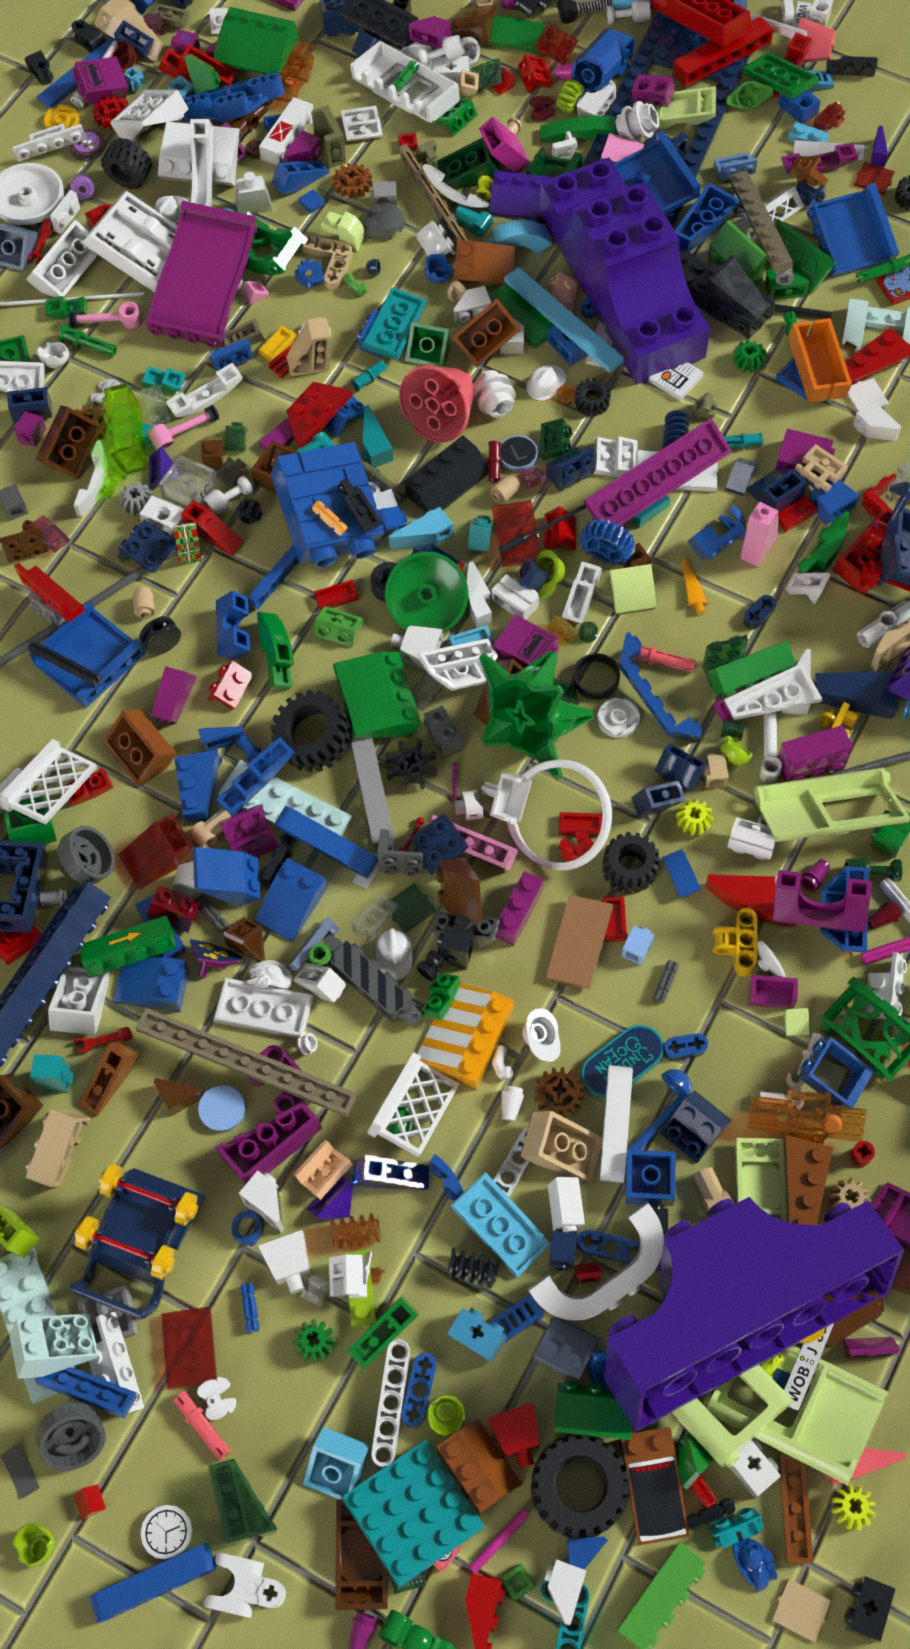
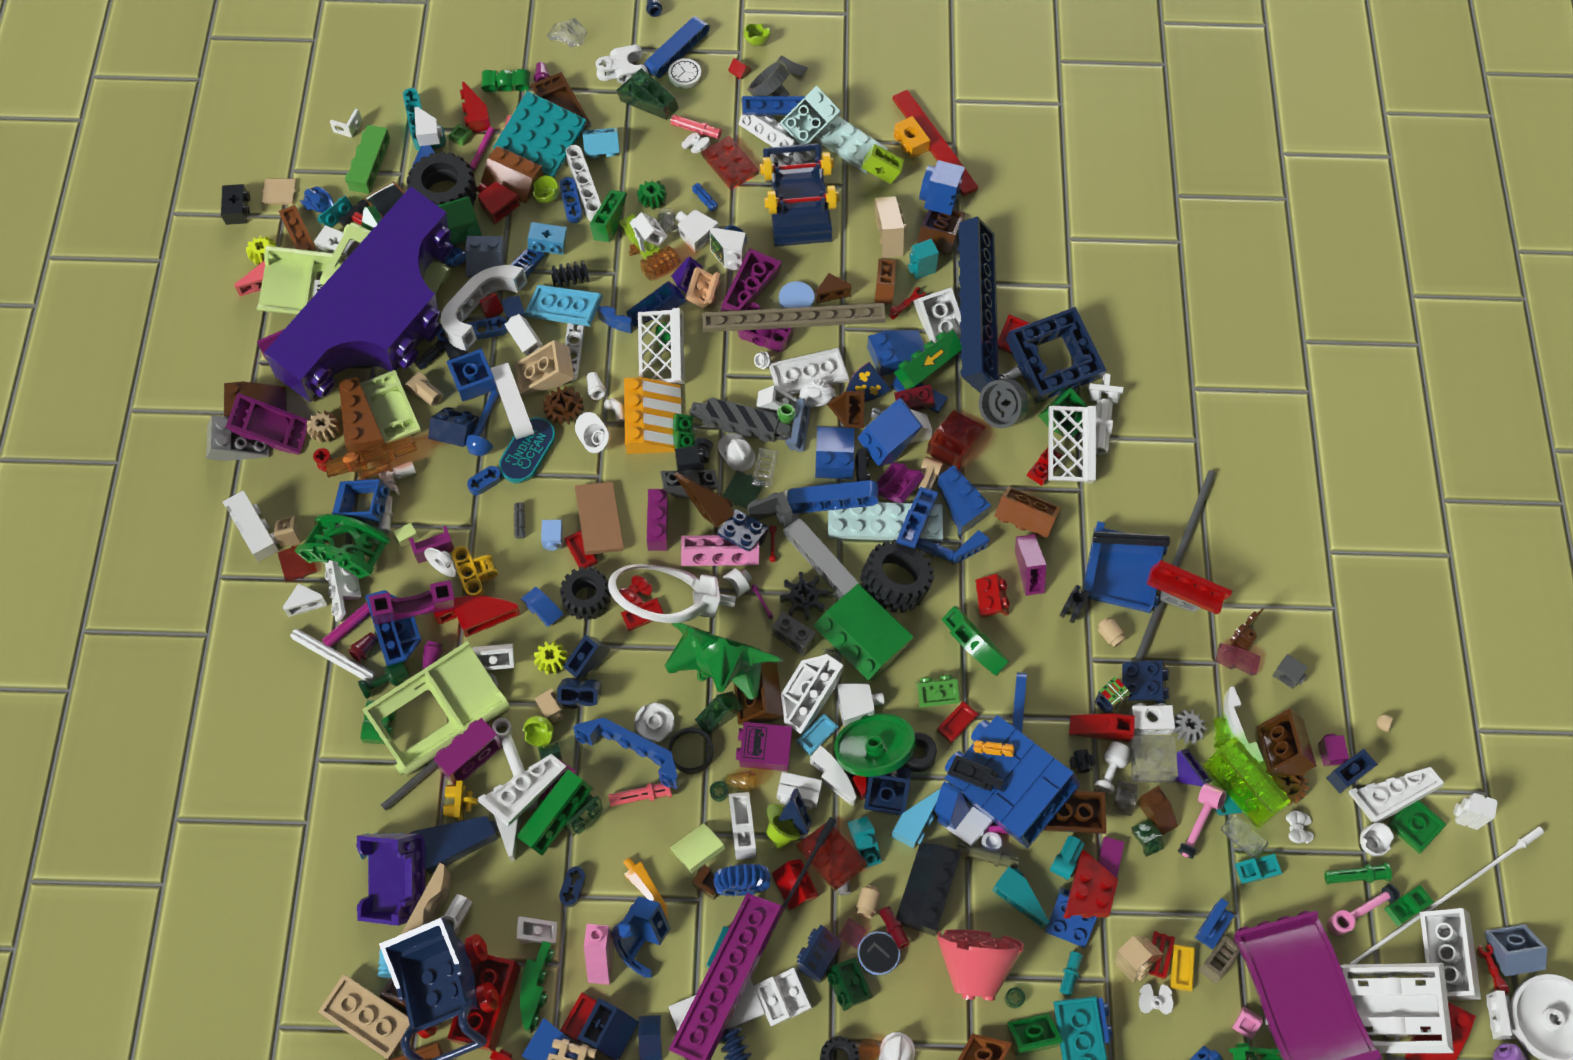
camera: 150 degrees right, 0 degrees up
white slope [166,363,243,417] -> none
blue arch [216,590,250,661] -> none
white piece [474,370,516,418] -> none

